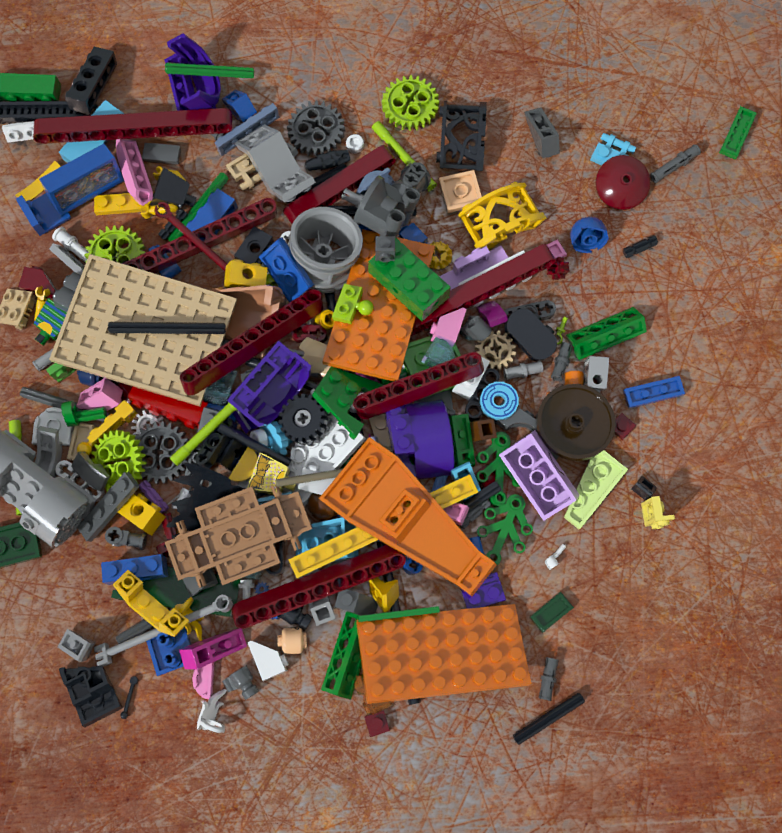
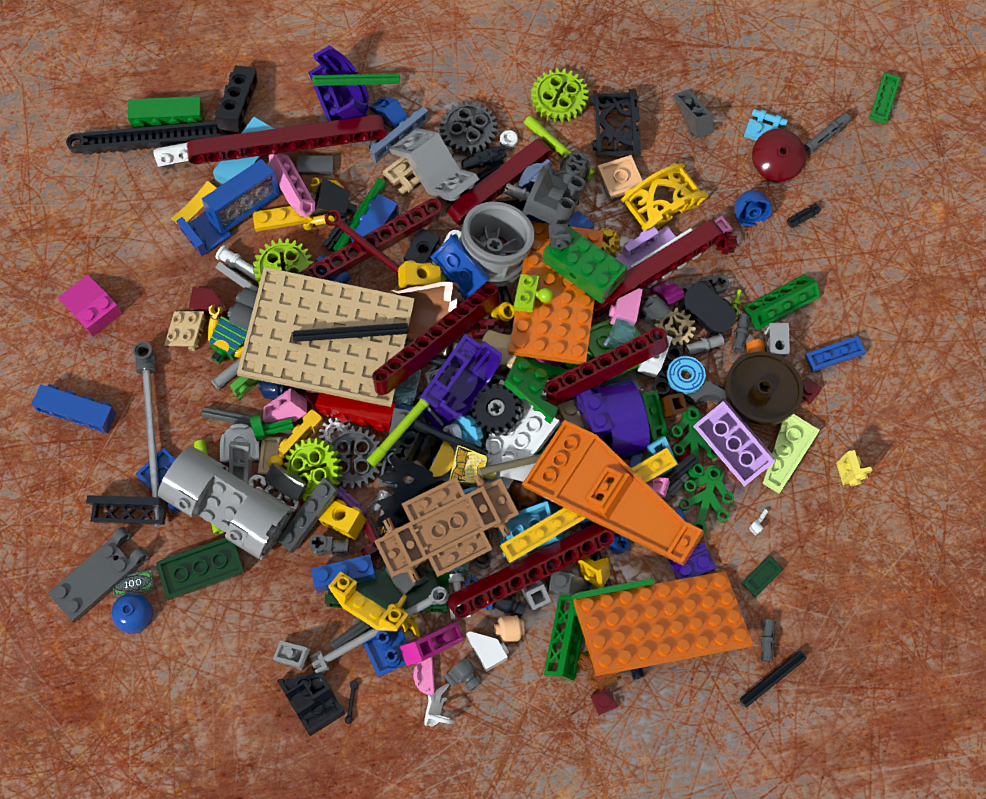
camera: 10 degrees left, 5 degrees down
black slope [631,476,657,501] -> none

